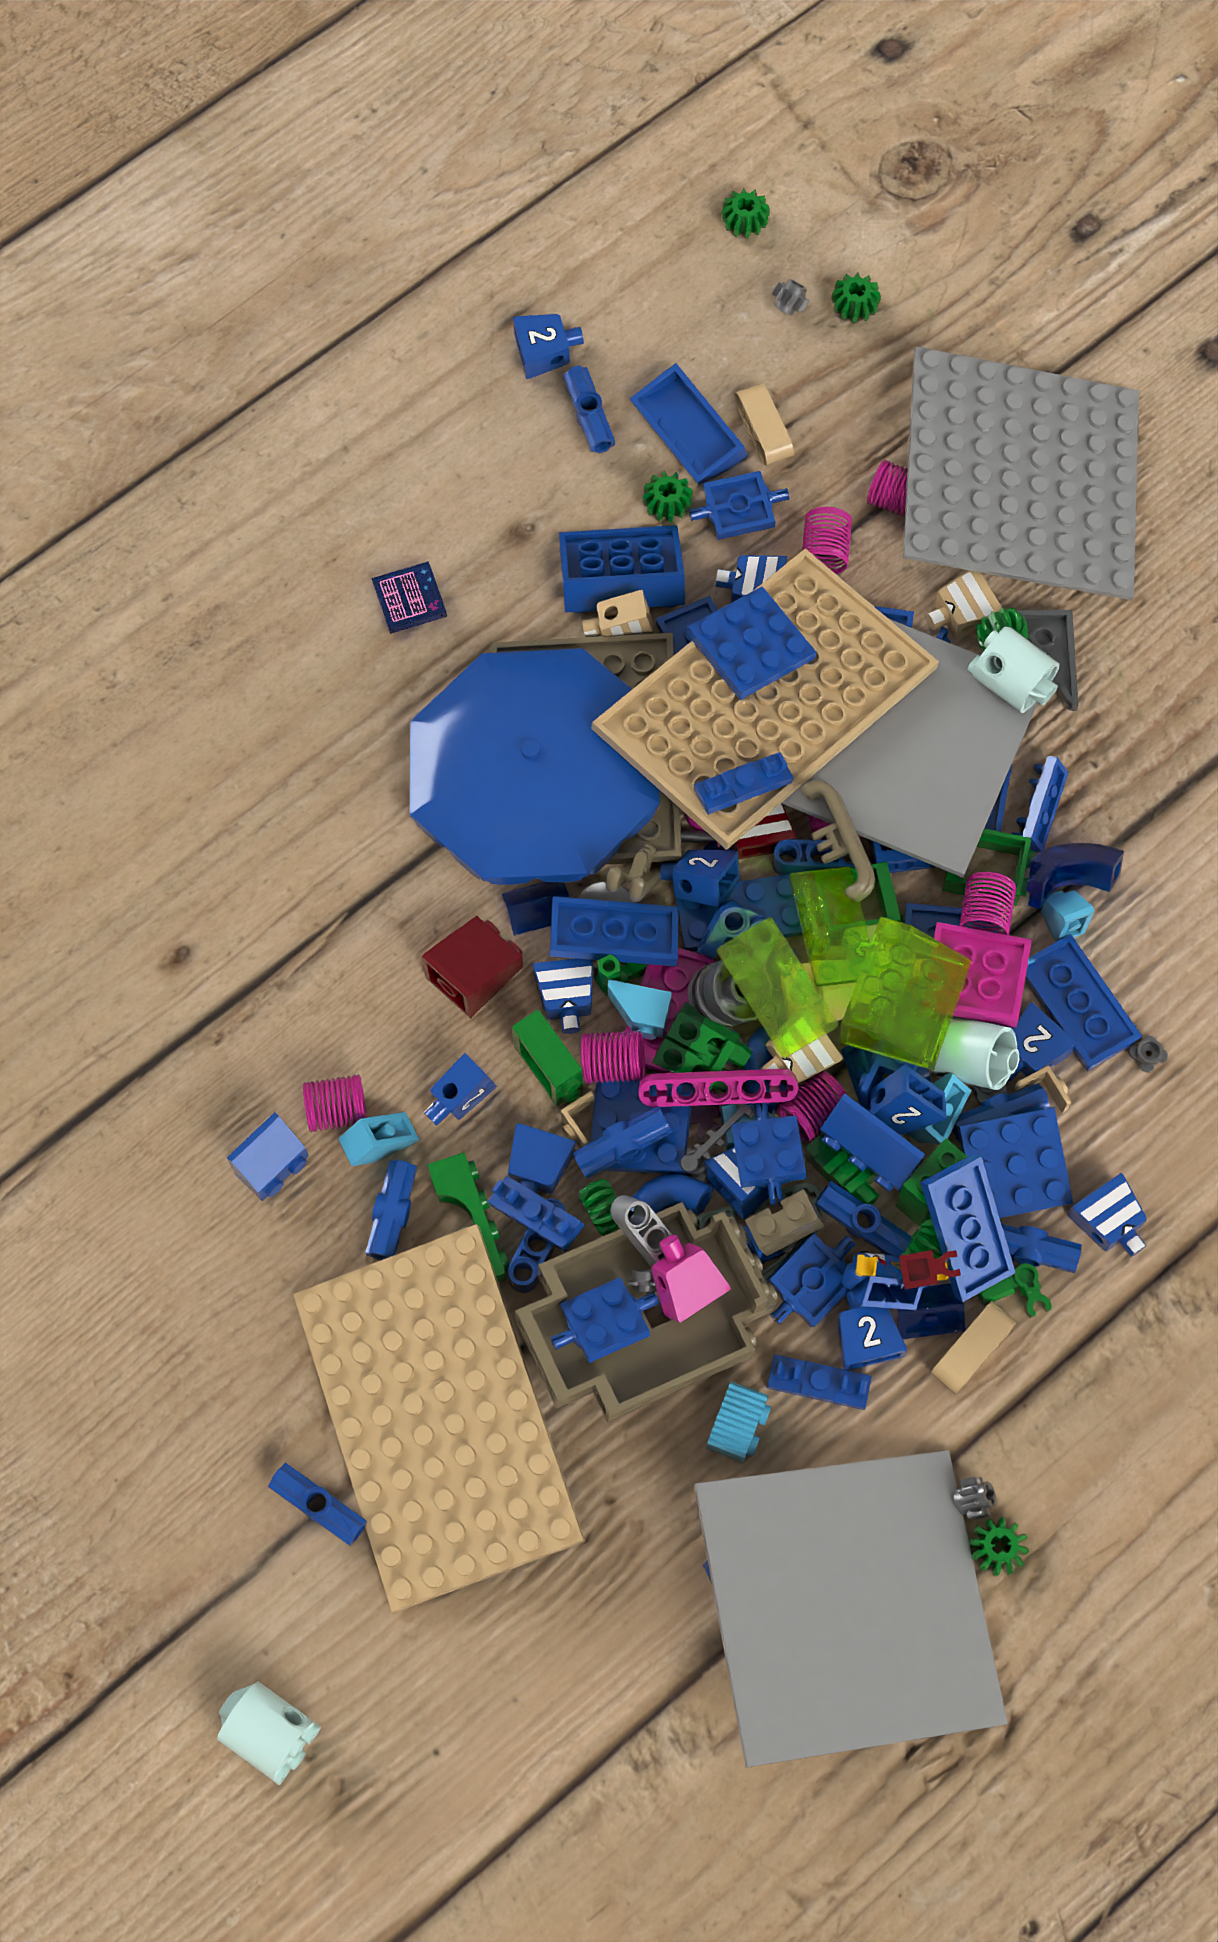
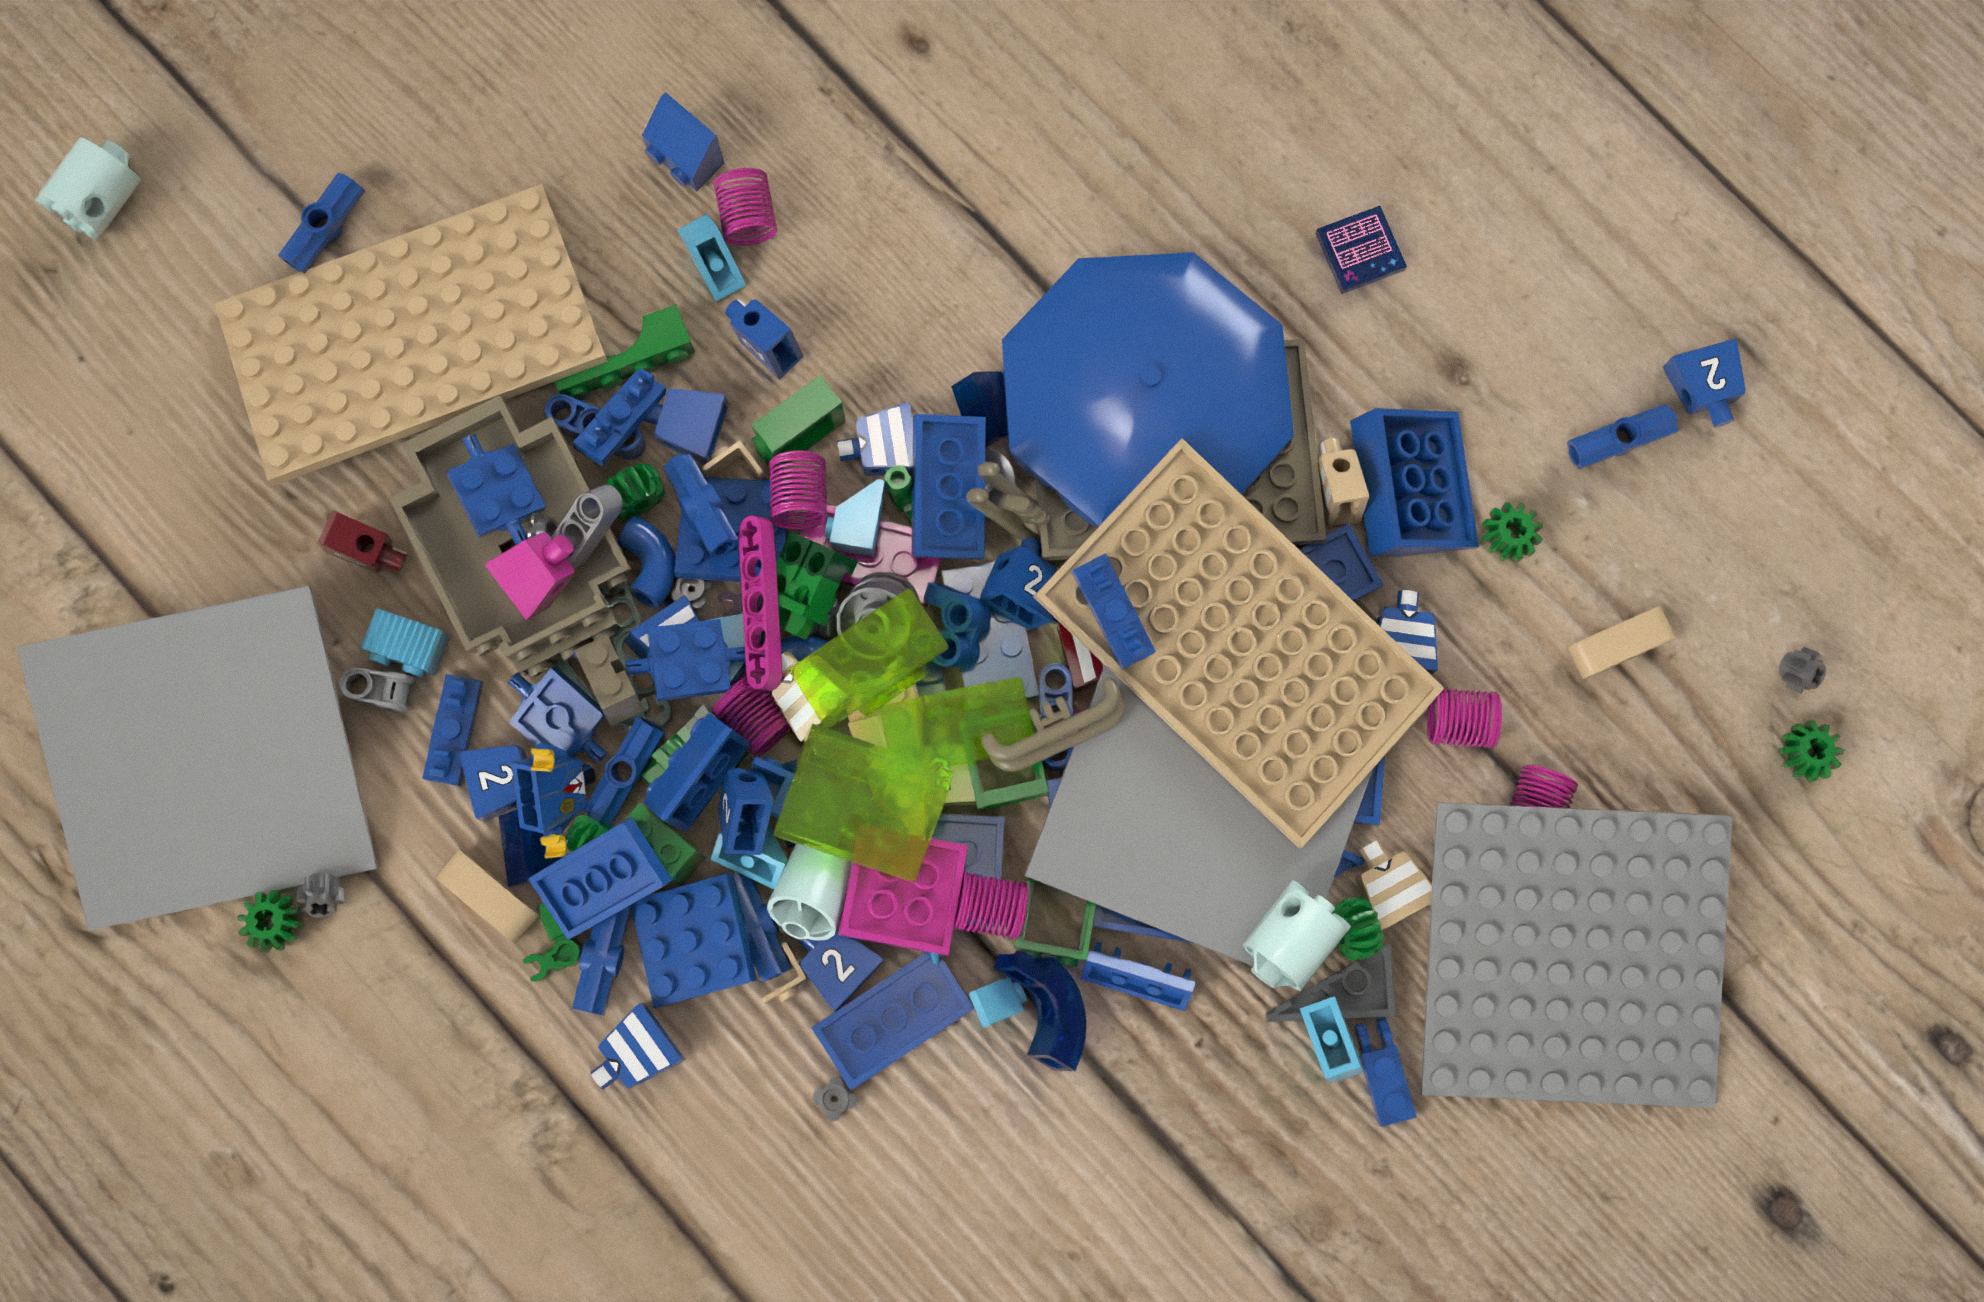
camera: 85 degrees right, 10 degrees up
blue piece [366,1160,417,1261] -> none
dark red slope [421,916,523,1019] -> none
blue slope [630,363,748,485] -> none
flat silver piece [681,1104,755,1173] -> none
blue plate [686,586,817,700] -> none
blue plate [689,471,790,540] -> none
green gear [721,187,770,239] -> none
dark red plate [899,1250,961,1290] -> none
none -> dark red torso [317,510,408,573]
none -> light grey piece [339,668,415,713]
none -> medium azure slope [1300,996,1365,1084]
none -> blue hinge [1355,1017,1417,1127]

